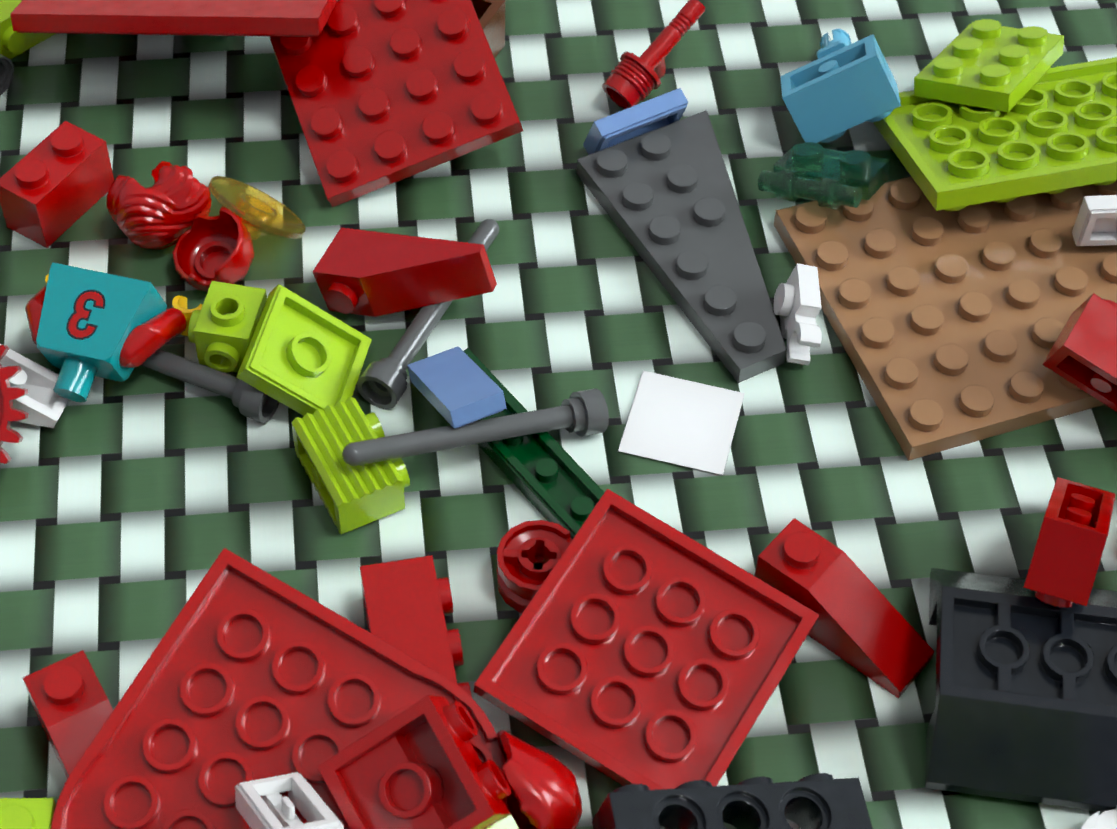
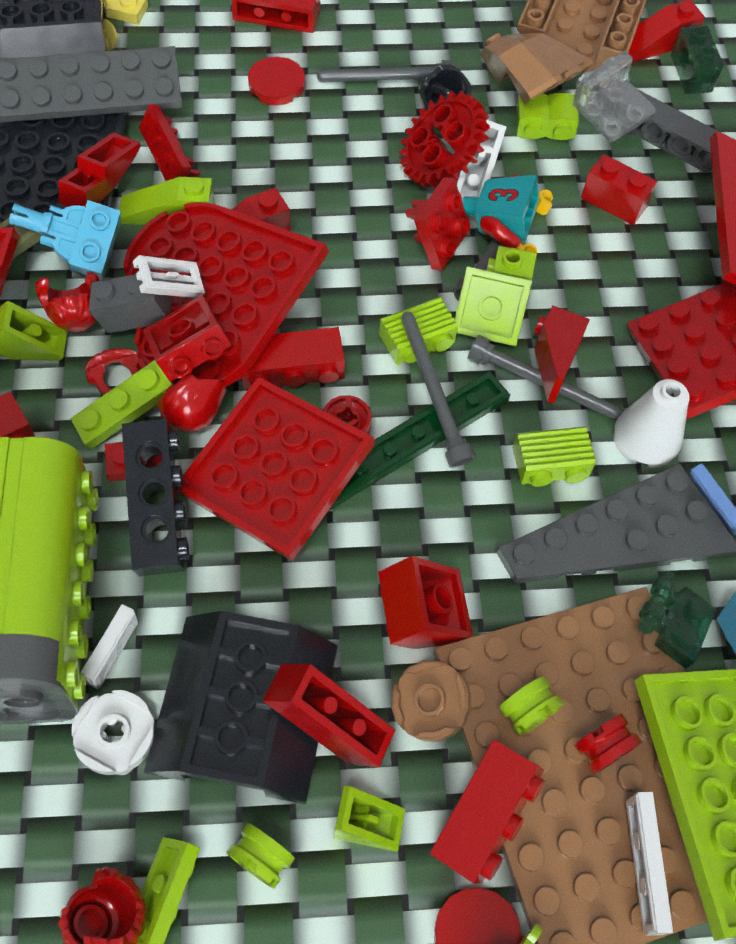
camera: 90 degrees right, 10 degrees up
red hair [106,161,212,249] -> none
red hair [172,207,254,292] -> none
clear yellow dish [208,176,306,240] -> none
medium blue tile [407,346,507,429] -> none
white sticker [618,371,745,475] -> none
red slope [754,518,935,699] -> none
white plate [773,263,822,365] -> none
none -> red slope [378,556,473,649]
none -> medium nougat tile [391,661,471,742]
none -> red plate [405,177,470,271]
none -> lime wheel [498,676,564,737]
none -> lime brick [512,426,596,487]
none -> red wheel [574,714,642,775]
none -> white cone [613,379,689,468]

